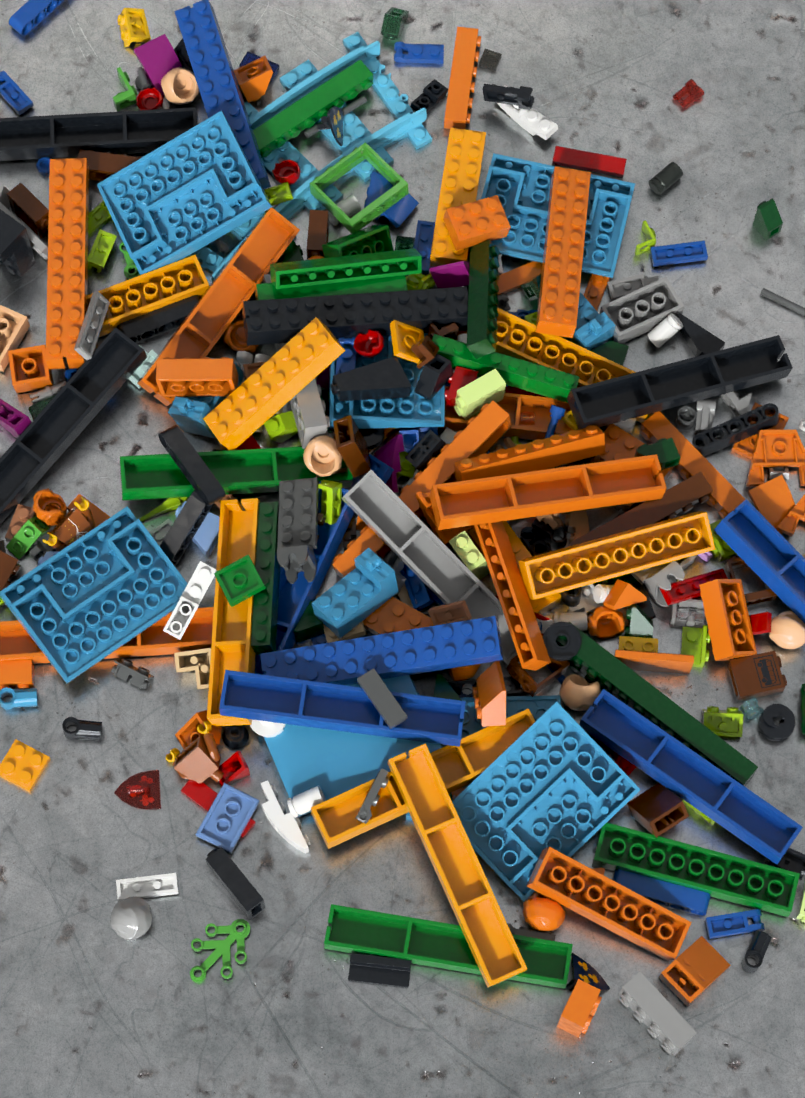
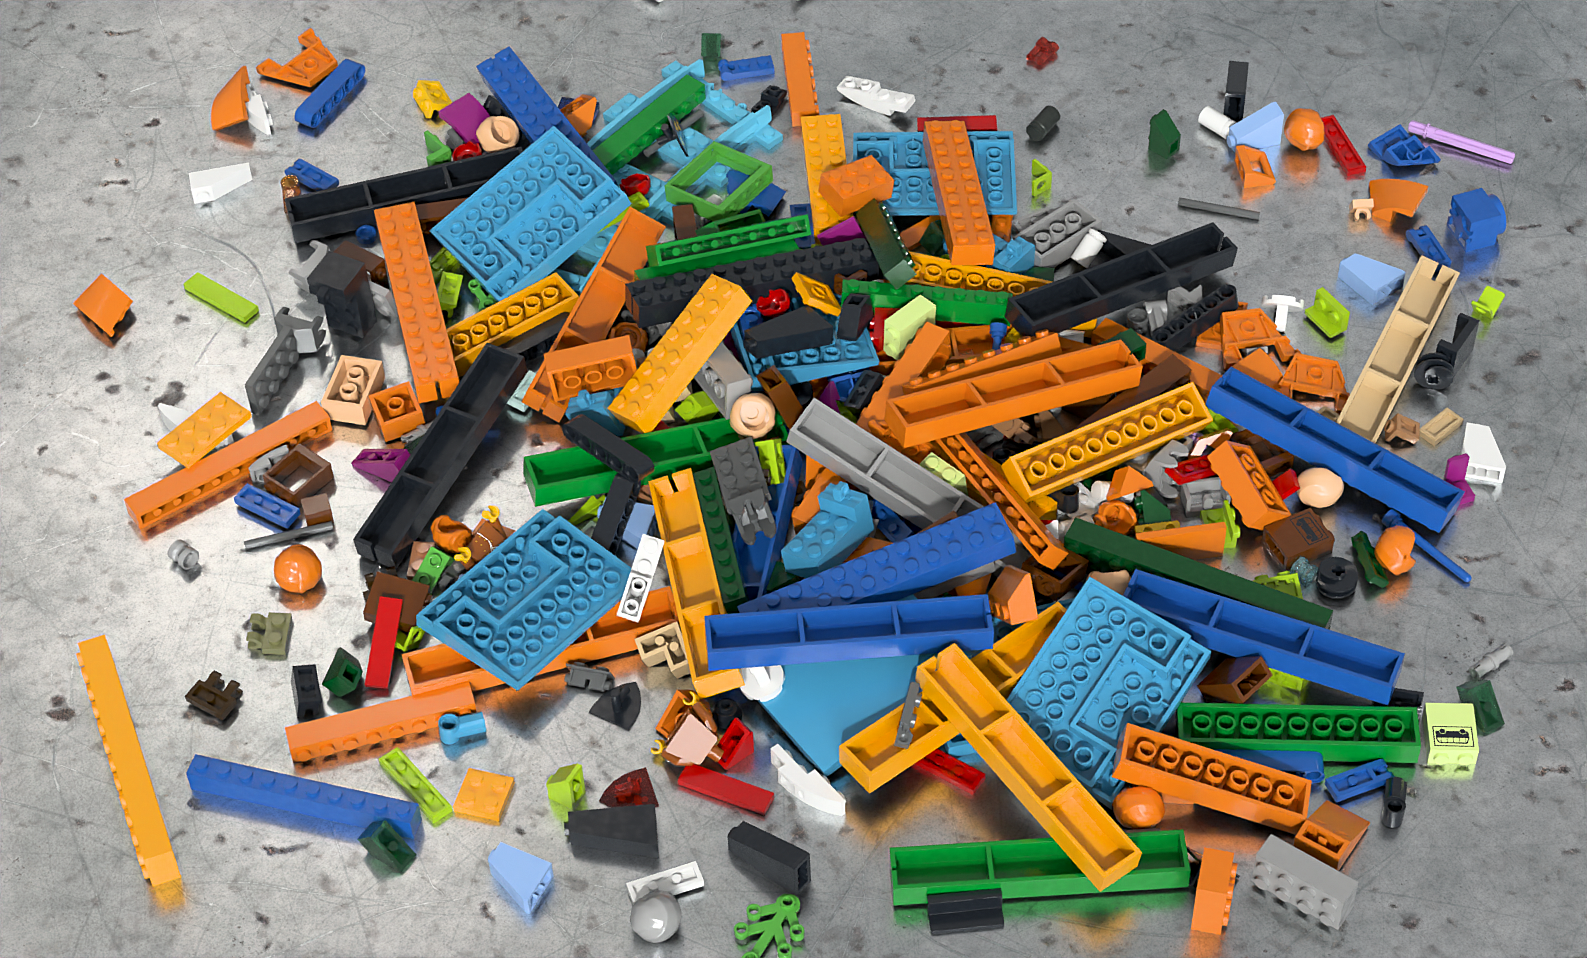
camera: 10 degrees left, 20 degrees down
black piece [62,717,102,740] -> none
light grey tile [74,291,110,360] -> none
medium blue tile [196,783,260,854] -> none
green plate [214,555,266,607] -> none
white piece [287,785,326,818] -> none
dark grey tile [357,668,408,729] -> none
reddish brown panel [411,335,439,369] -> none
clear smoke tile [479,49,502,72] -> none
black plate [482,84,534,110] -> none
black tile [543,622,582,661] -> none
blue plate [650,240,708,267] -> none
none -> light blue slope [488,842,554,914]
none -> lime slope [546,763,586,810]
none -> black slope [564,804,659,858]
none -> black shield [589,682,641,730]
none -> red tile [914,748,986,795]
none -> orange slope [1187,428,1233,460]

